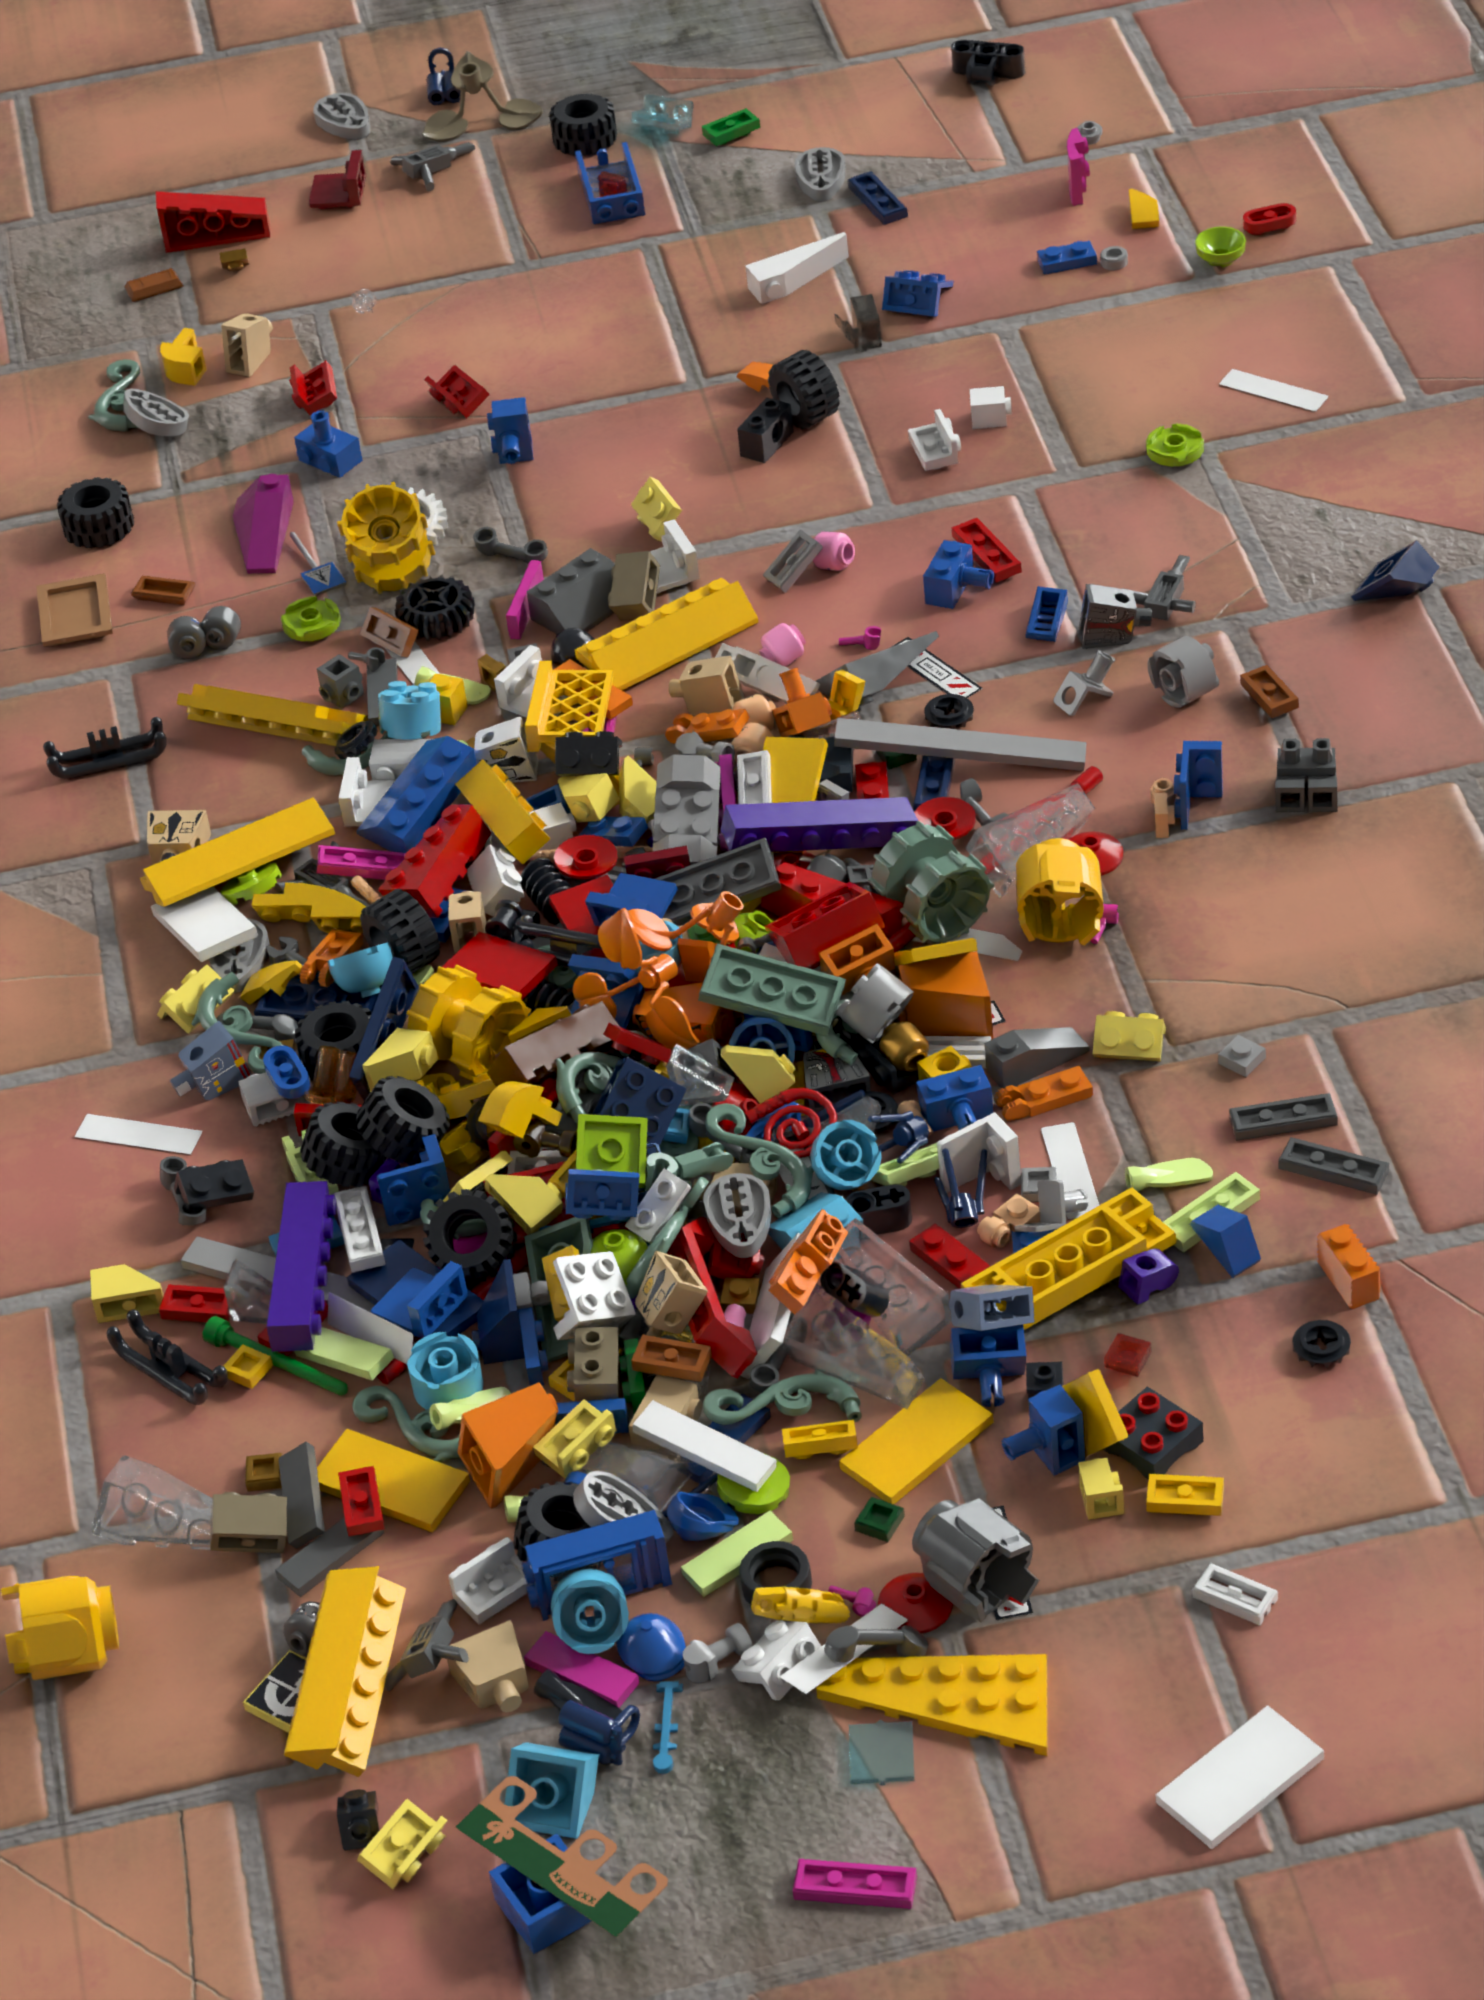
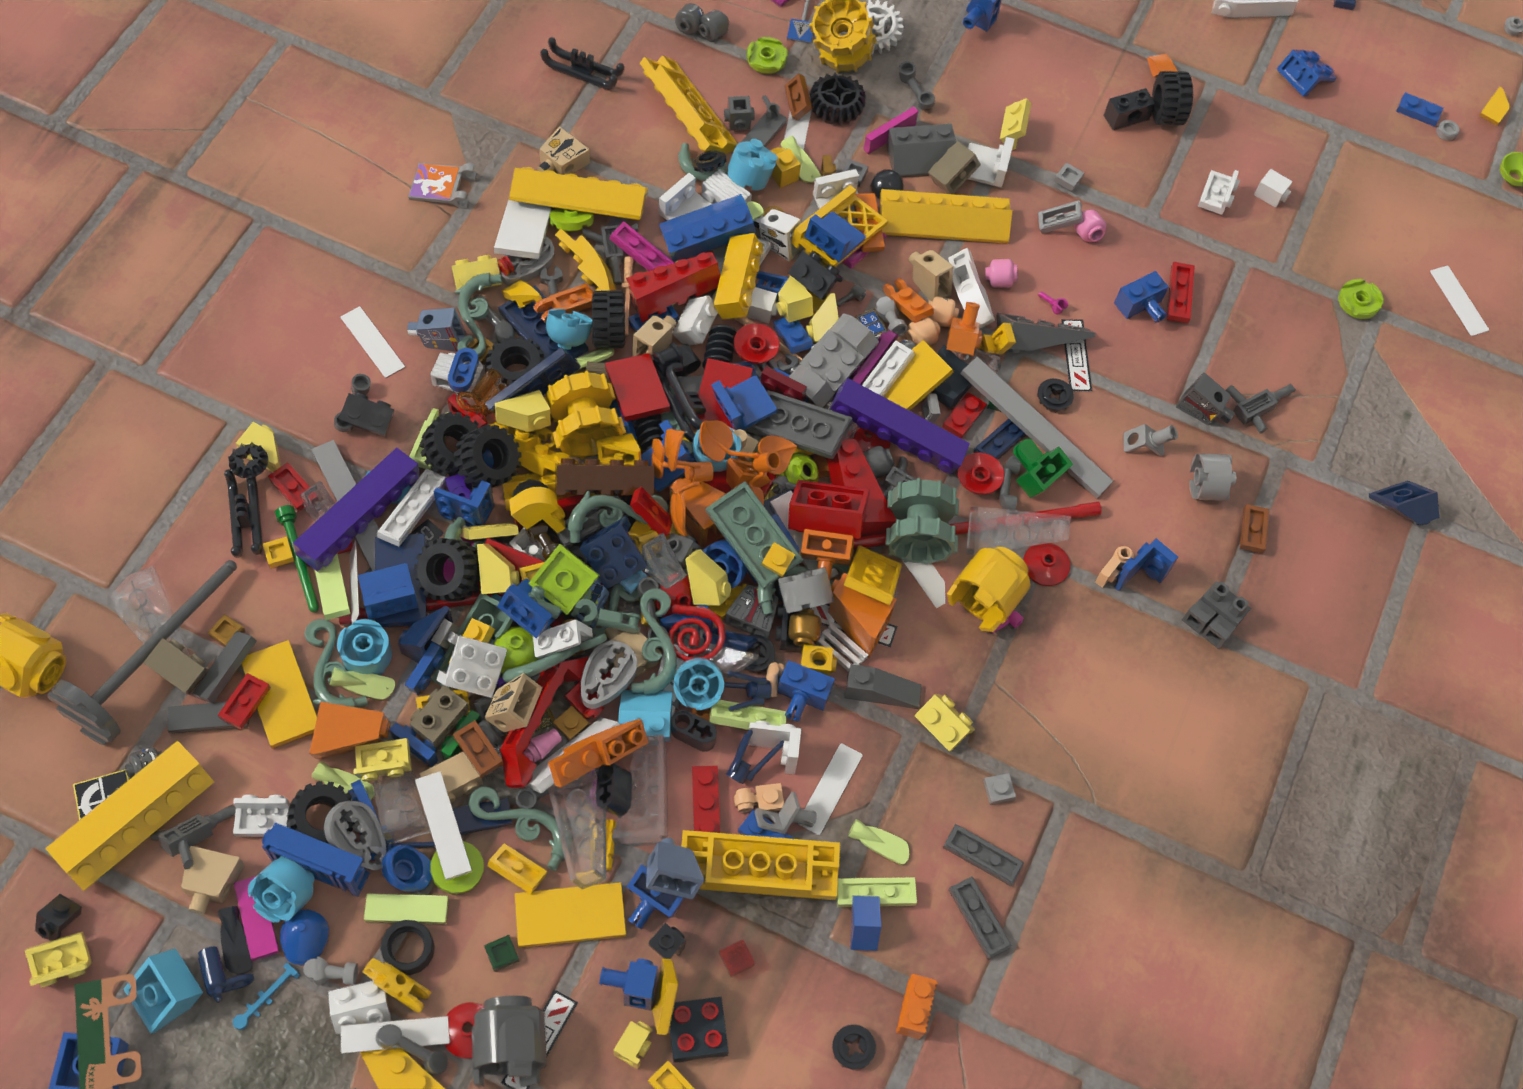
camera: 25 degrees right, 20 degrees up
dark pink hand [828,1585,877,1617] -> none
clear smoke piece [835,294,882,353] -> none
orange hinge [993,1066,1093,1121] -> none
light grey tile [1021,1167,1057,1202] -> none
blue slope [1025,586,1068,642] -> none
dark pink slope [1067,128,1090,206] -> none
dark purple leg [1119,1248,1179,1305] -> none
none -> dark grey piece [48,560,237,745]
none -> black gear [228,442,268,478]
none -> flag [408,163,477,209]
none -> red piece [497,256,514,276]
none -> yellow plate [761,542,795,577]
none -> blue bracket [804,212,866,262]
none -> green brick [1013,439,1073,498]
none -> light grey plate [1054,163,1084,191]

